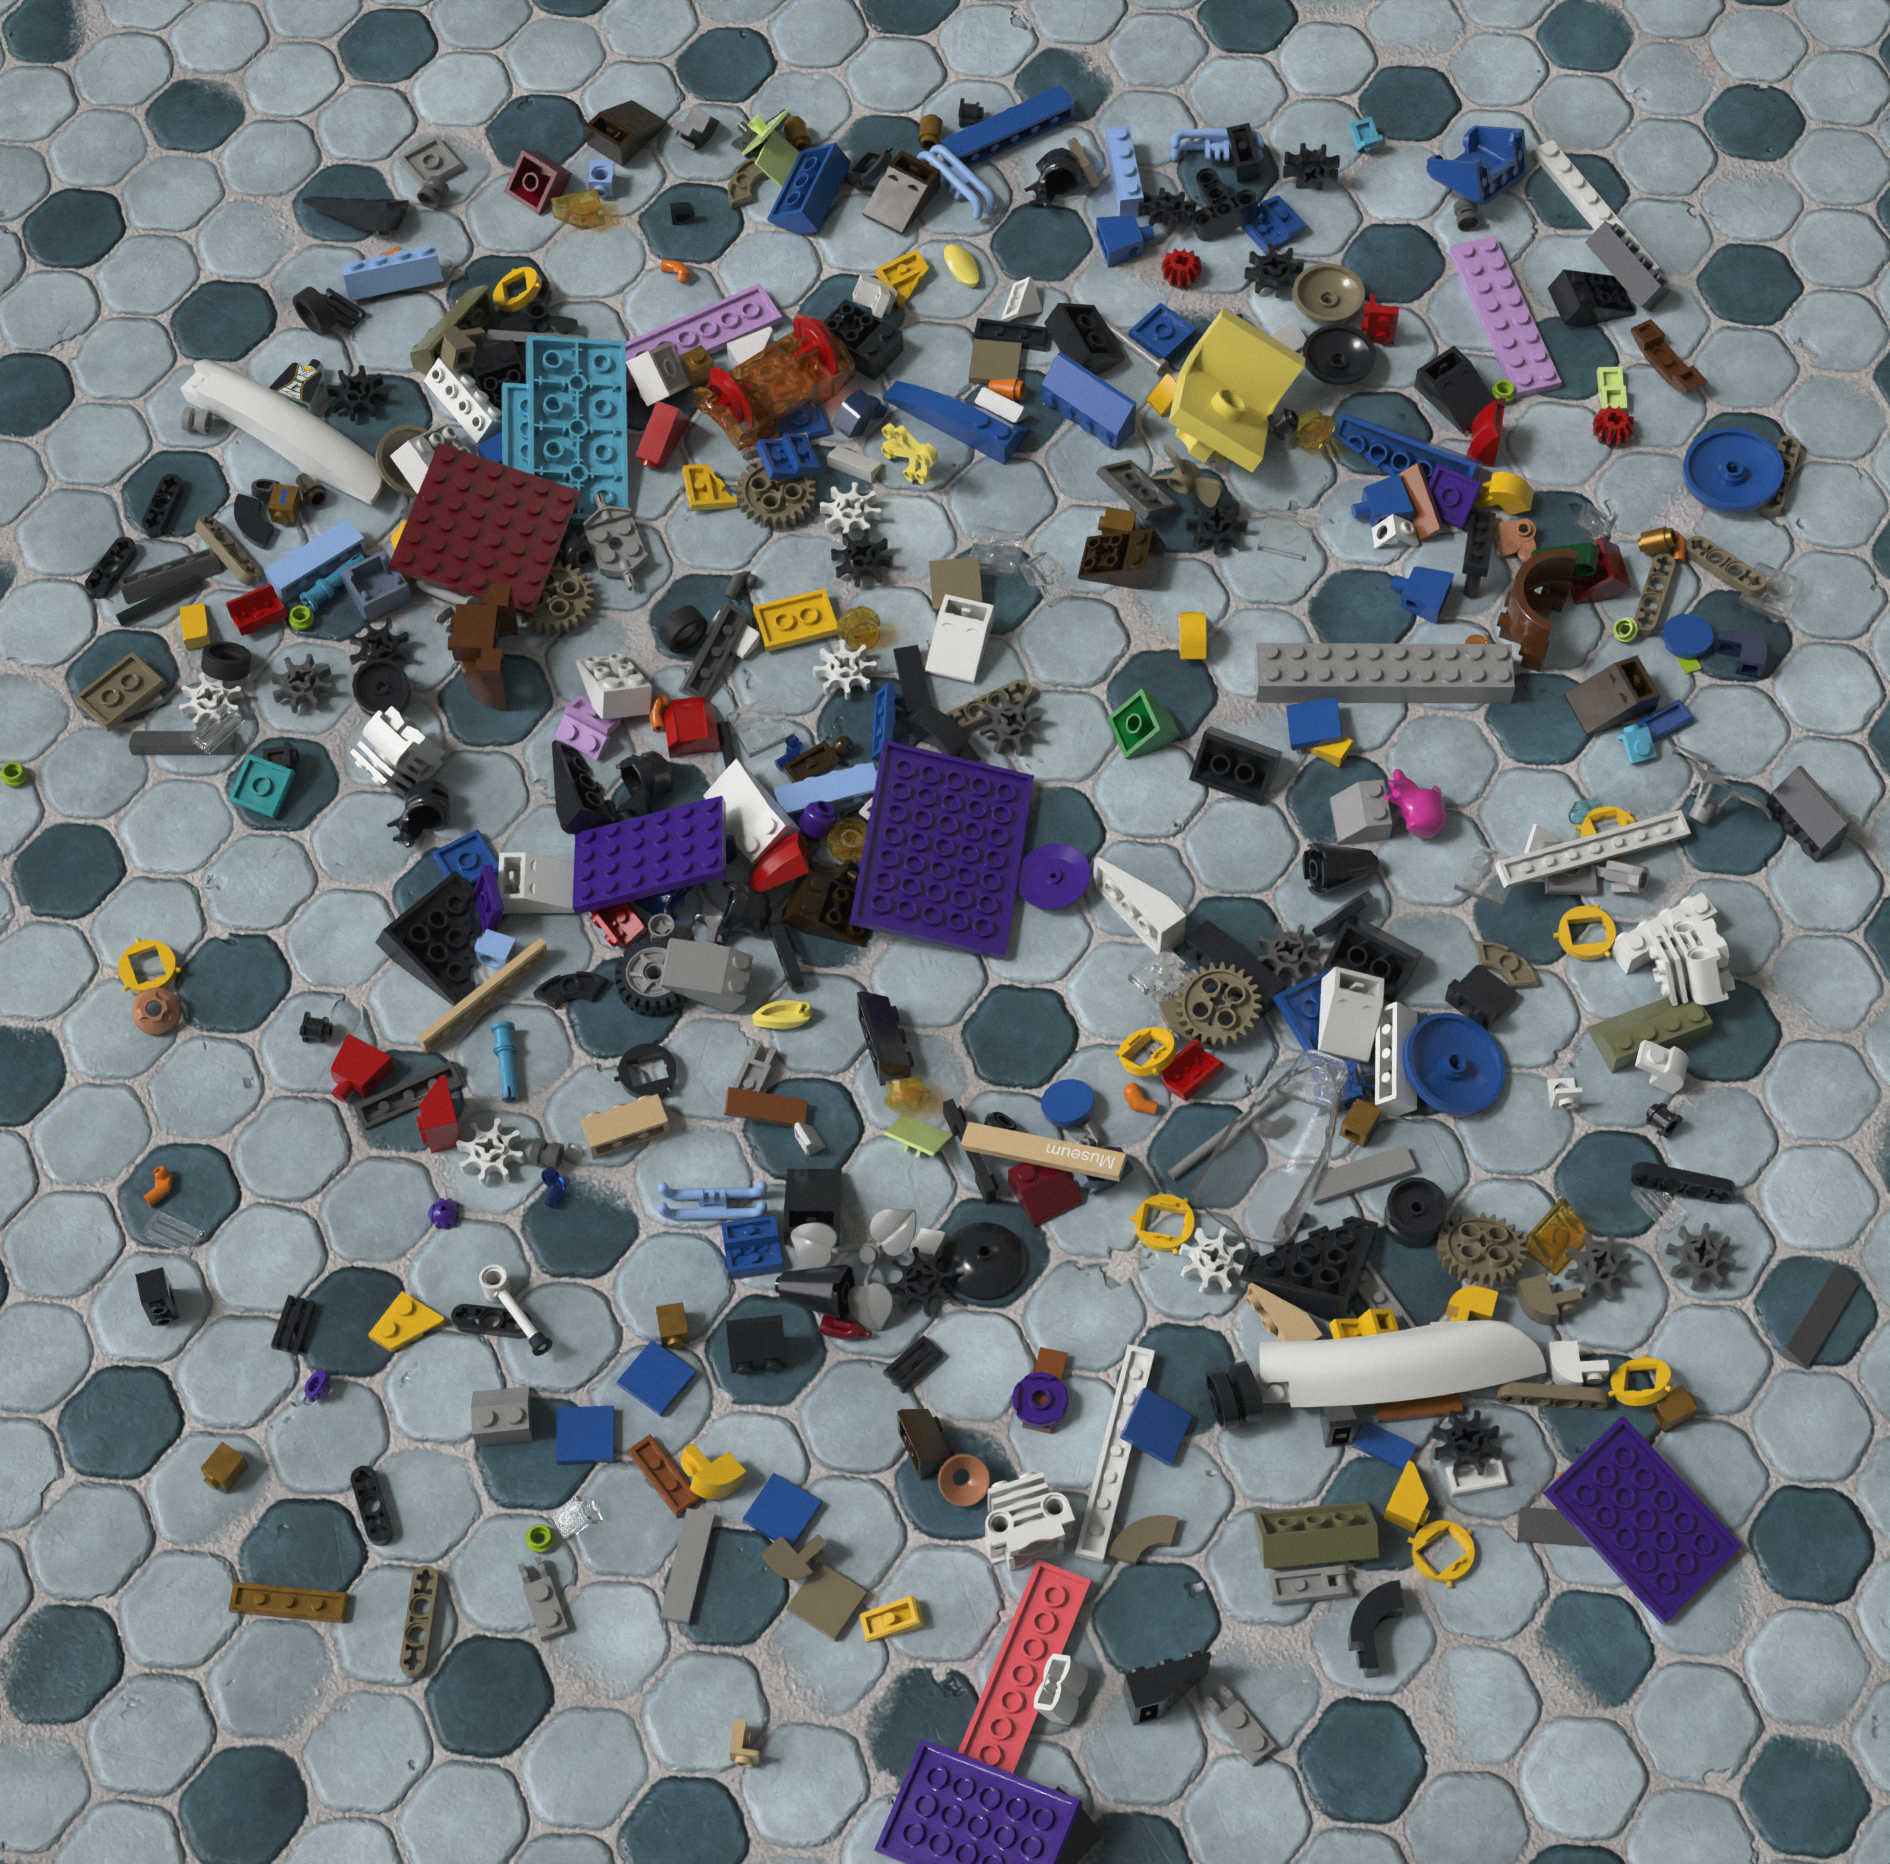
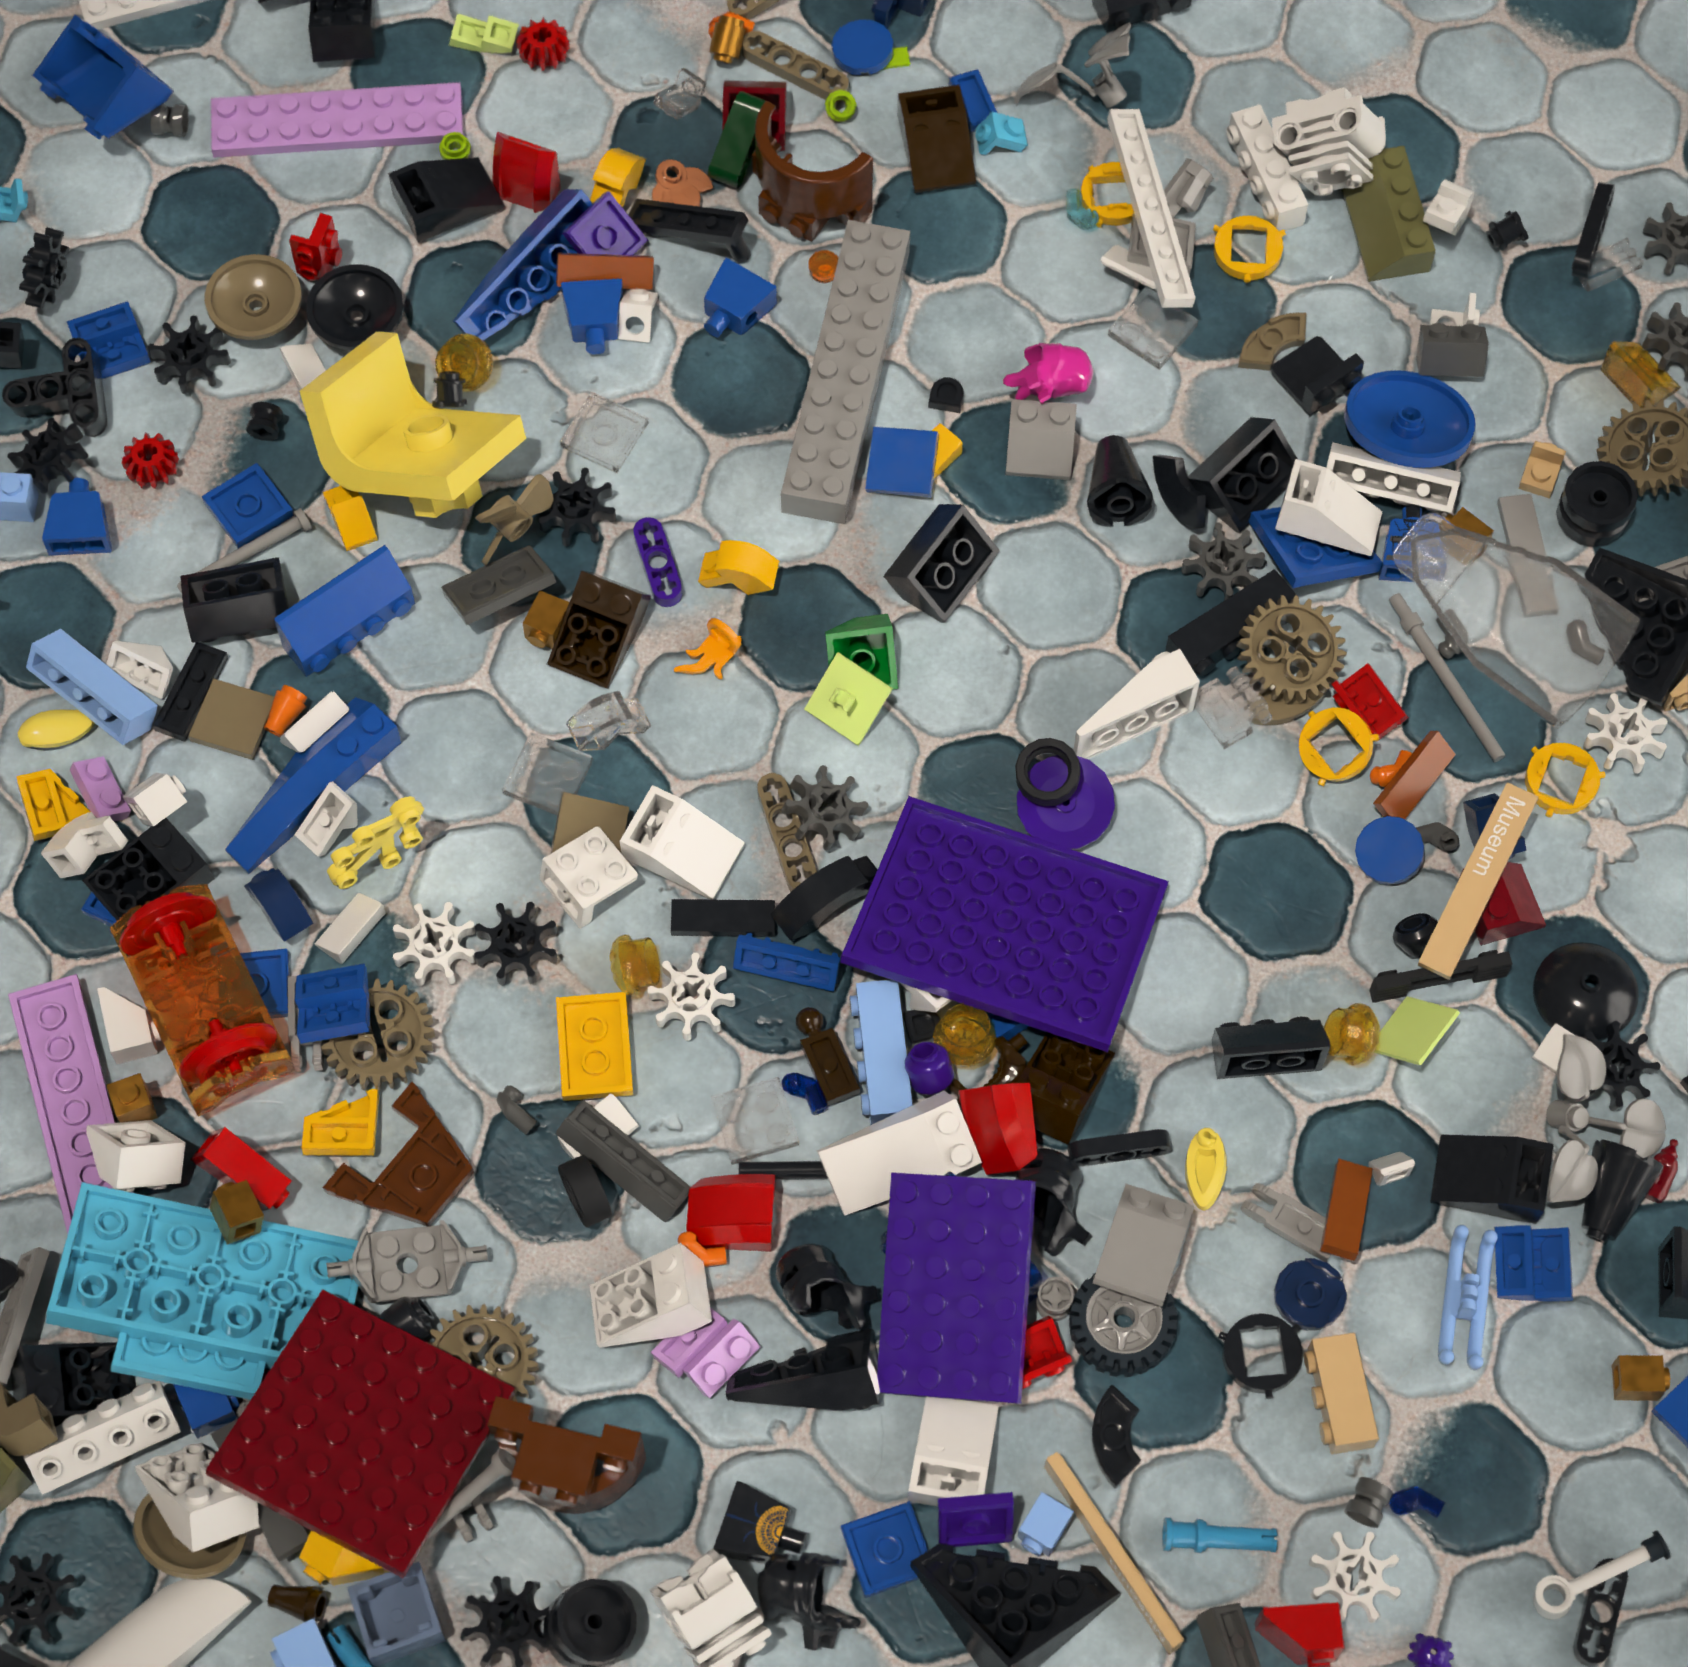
camera: 80 degrees left, 5 degrees up
none -> light blue brick [26,629,158,745]
none -> lavender plate [70,756,131,821]
none -> white brick [123,773,187,826]
none -> pearl gold brick [210,1180,264,1244]
none -> dark brown cone [267,1584,327,1622]
none -> white slope [295,782,358,857]
none -> reddish brown wing [323,1082,474,1226]
none -> white bracket [539,827,638,929]
none -> dark purple beam [633,517,682,607]
none -> light orange piece [674,618,741,679]
none -> black torso [714,1481,807,1564]
none -> yellowish green piece [804,652,893,745]
none -> black tile [928,377,963,413]
none -> black tyre [1015,738,1080,807]
none -> dark blue tile [1273,1258,1347,1331]
none -> tile [1373,730,1456,819]
none -> dark grey brick [1416,323,1489,377]
none -> tan bracket [1518,441,1566,499]

